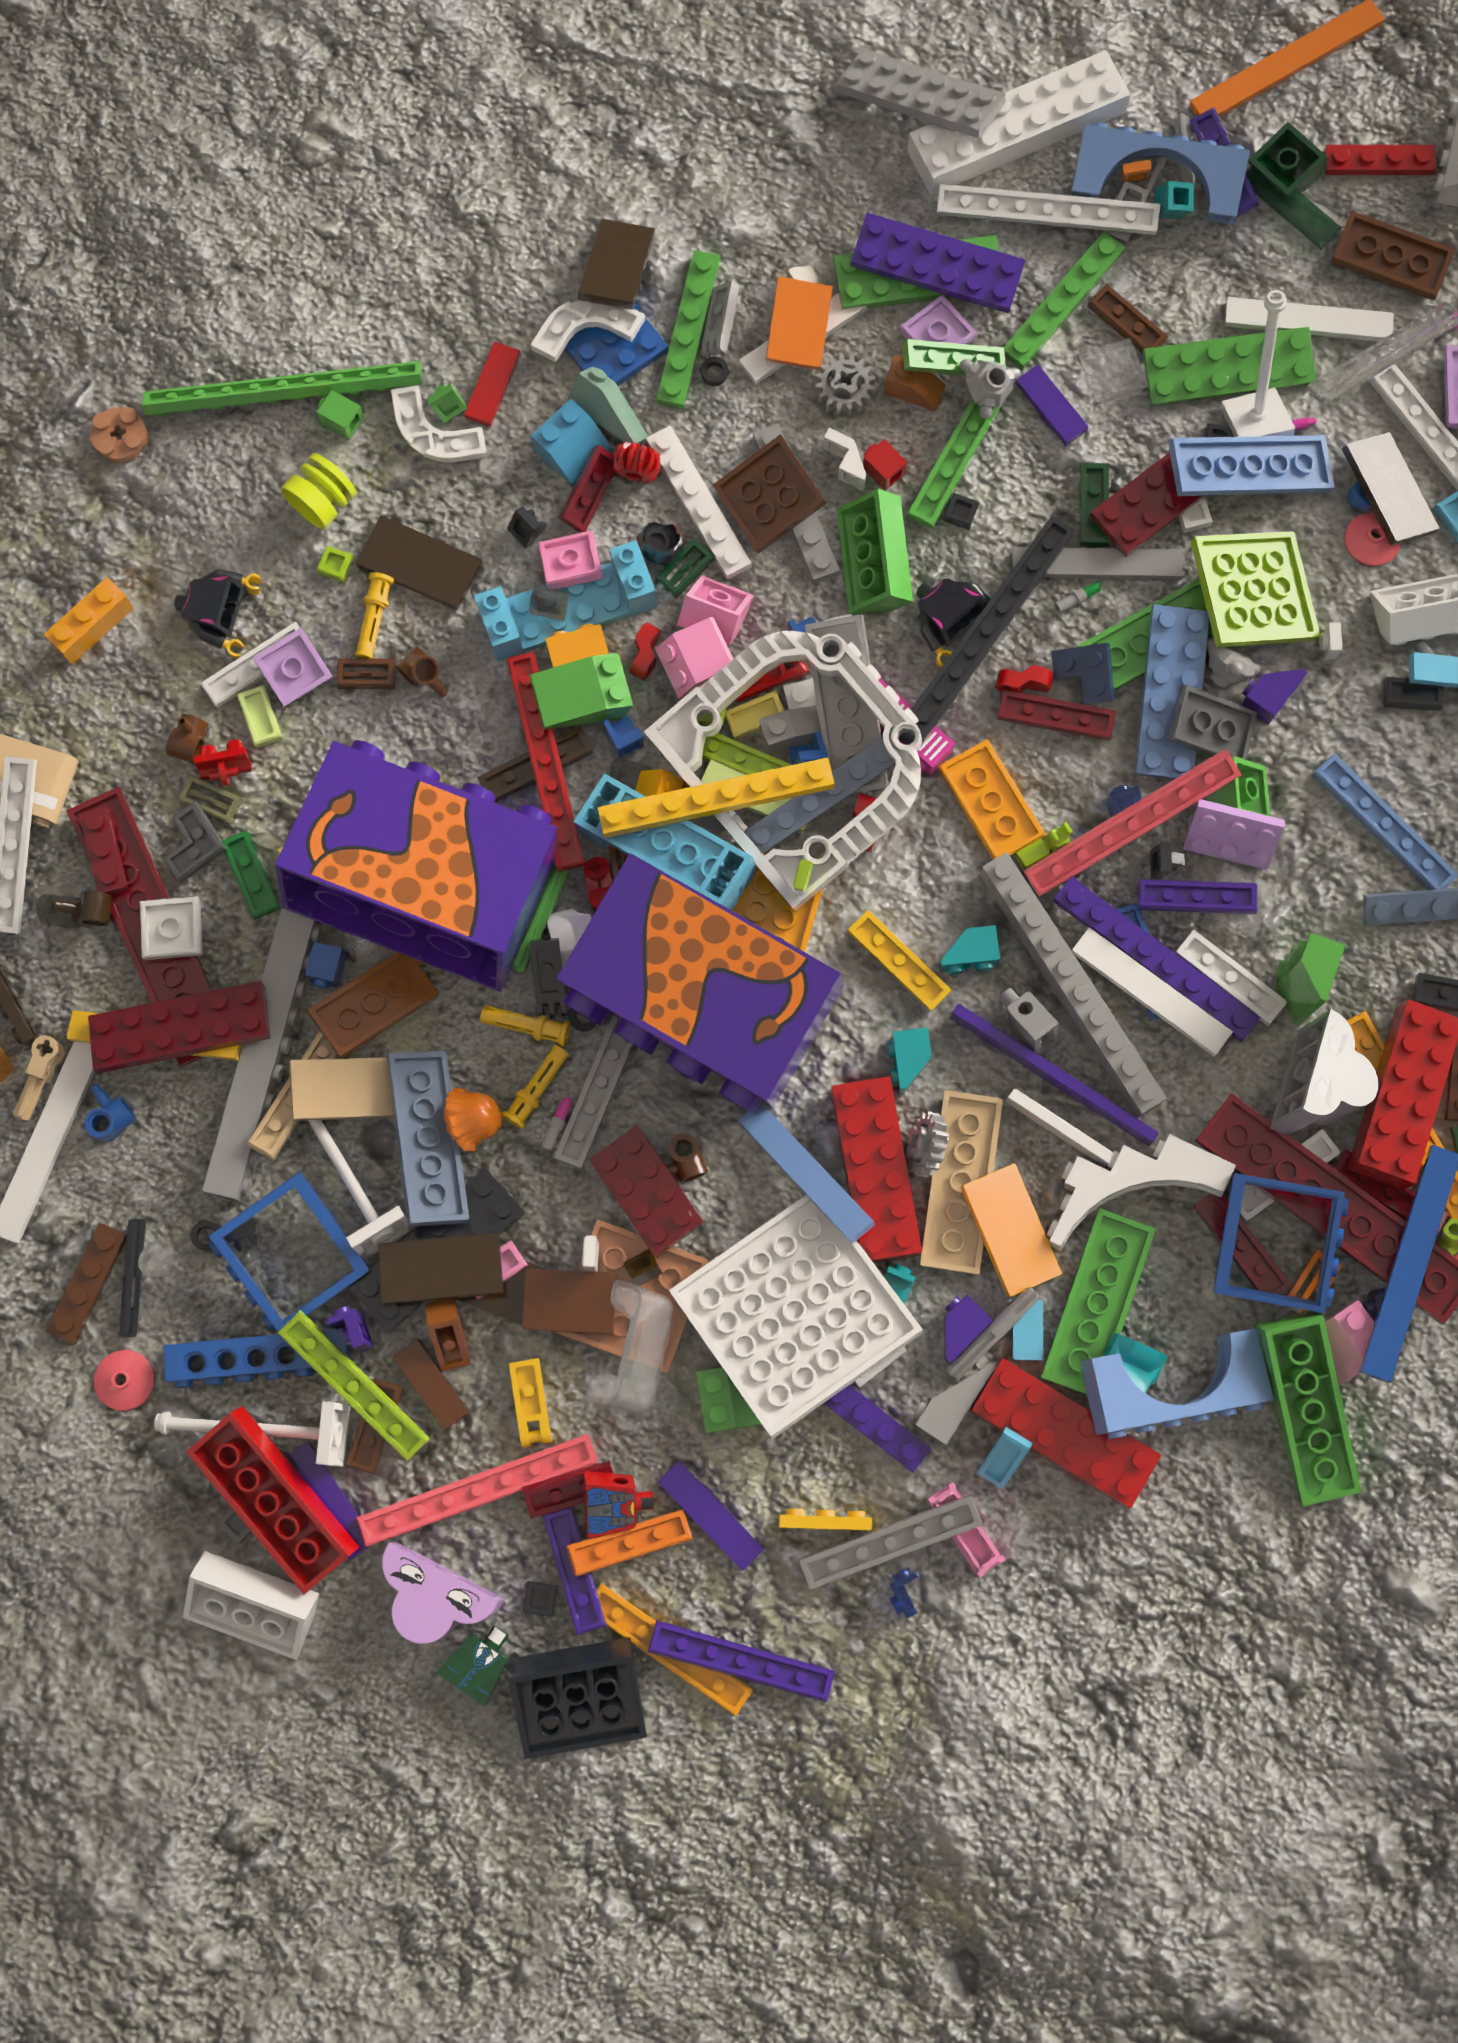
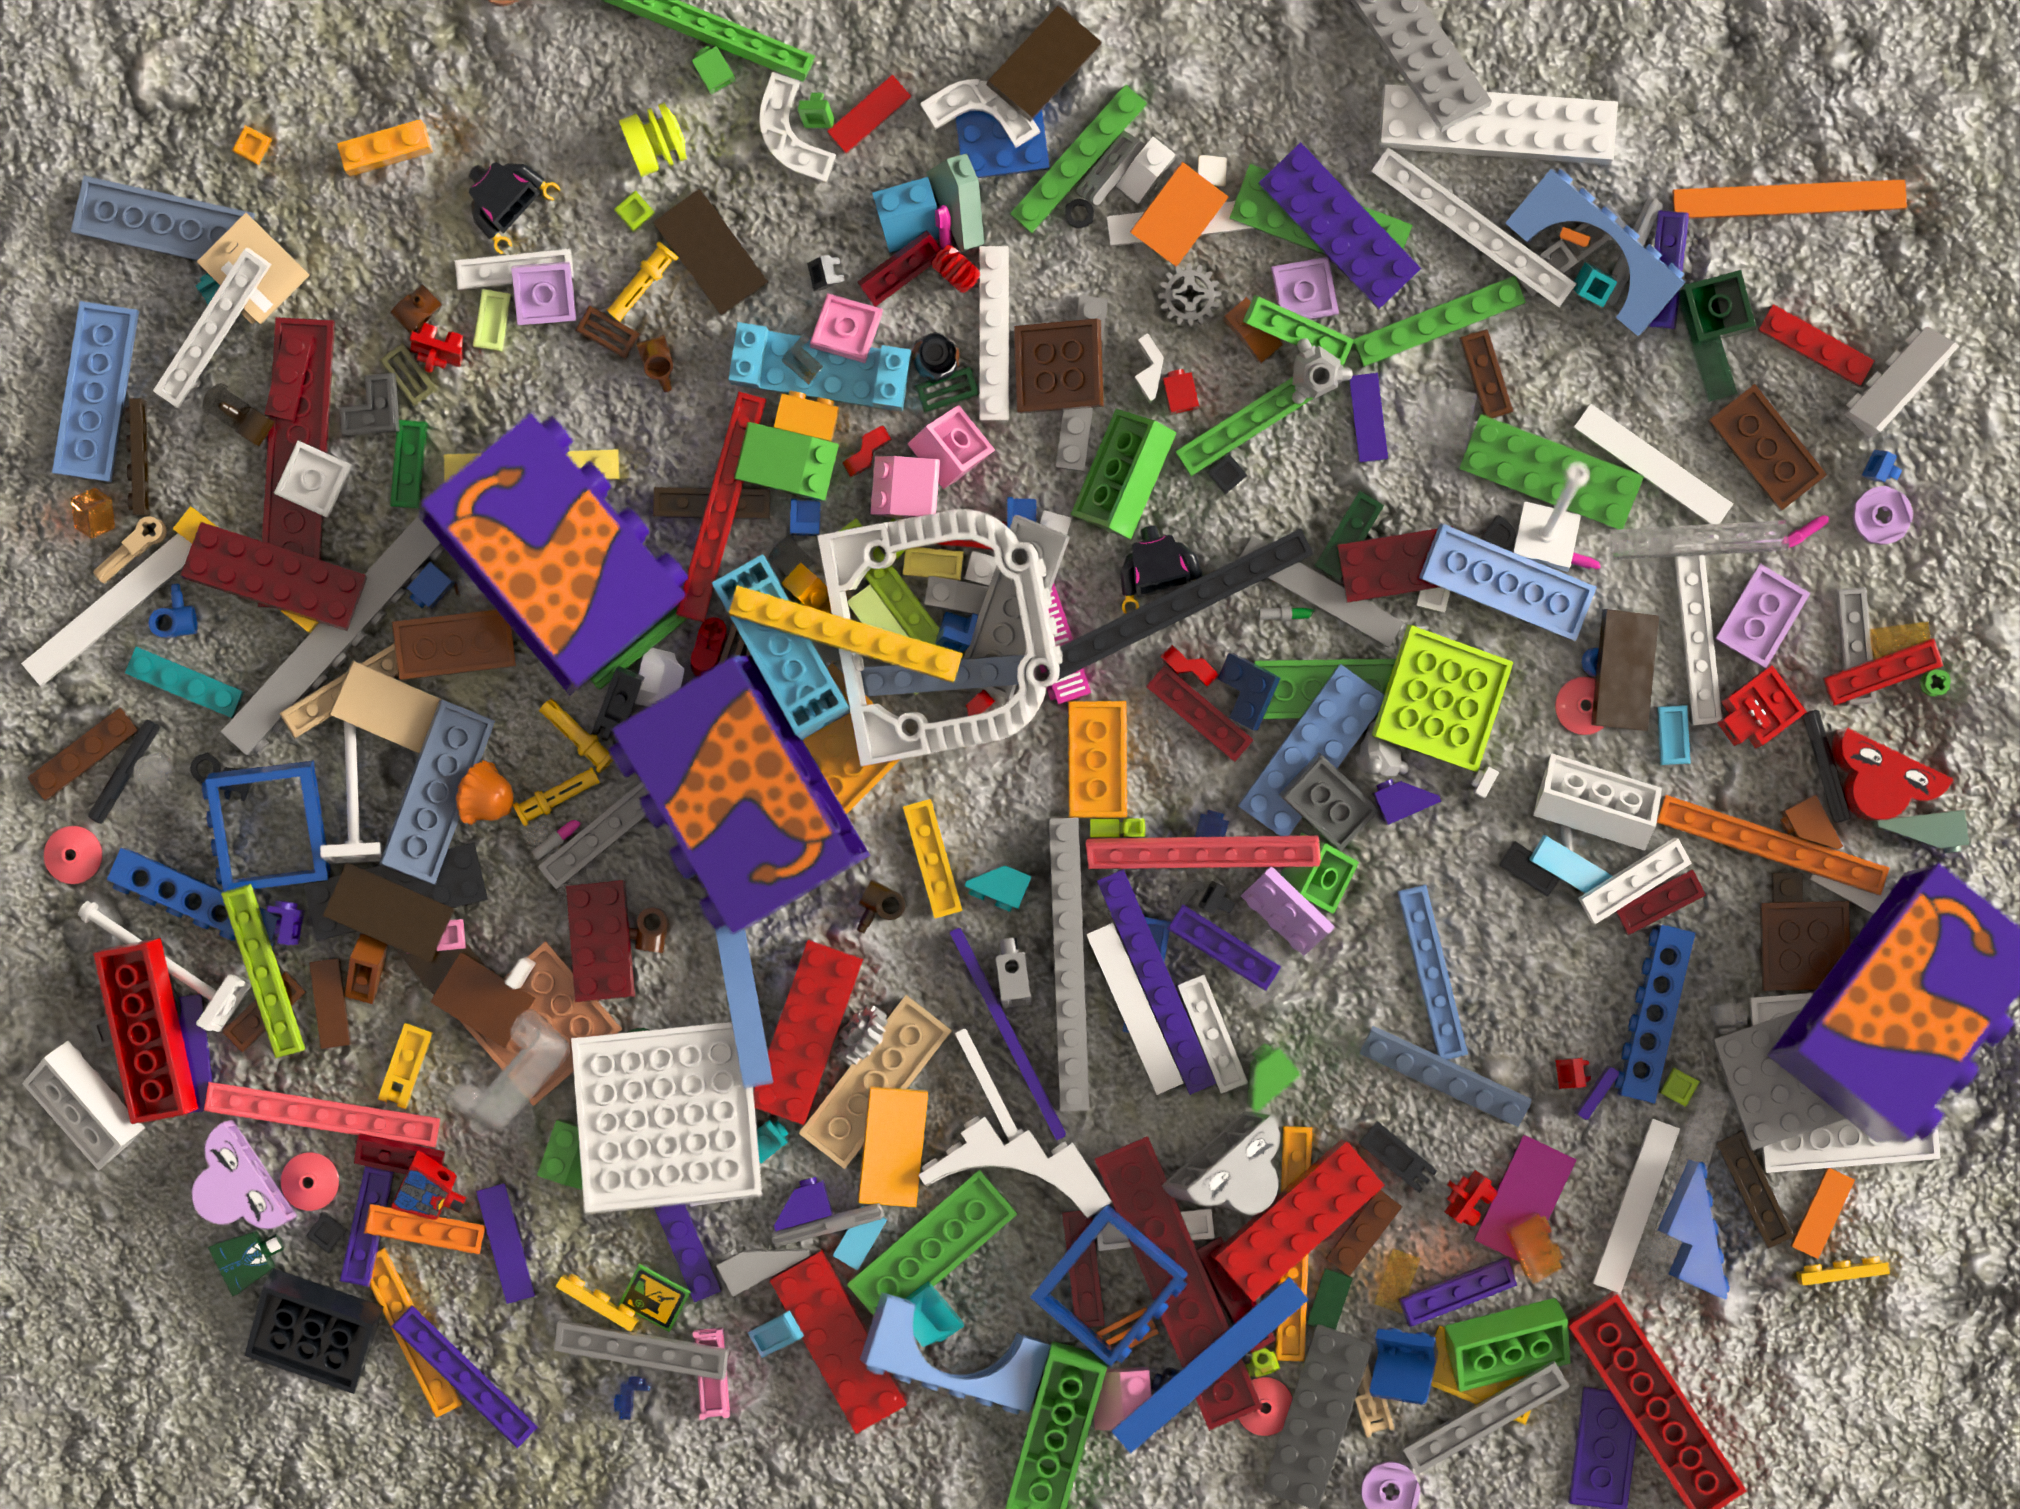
camera: 30 degrees right, 10 degrees up
dark brown plate [623,1249,663,1288] -> none
lime tile [792,859,813,893] -> none
teal slope [887,1028,932,1094] -> none
none -> teal plate [125,647,244,718]
none -> coral dish [281,1152,339,1211]
none -> piece [618,1264,690,1332]
none -> dark brown piece [857,879,906,934]
none -> dark pink piece [935,205,951,250]
none -> white slope [1116,137,1176,204]

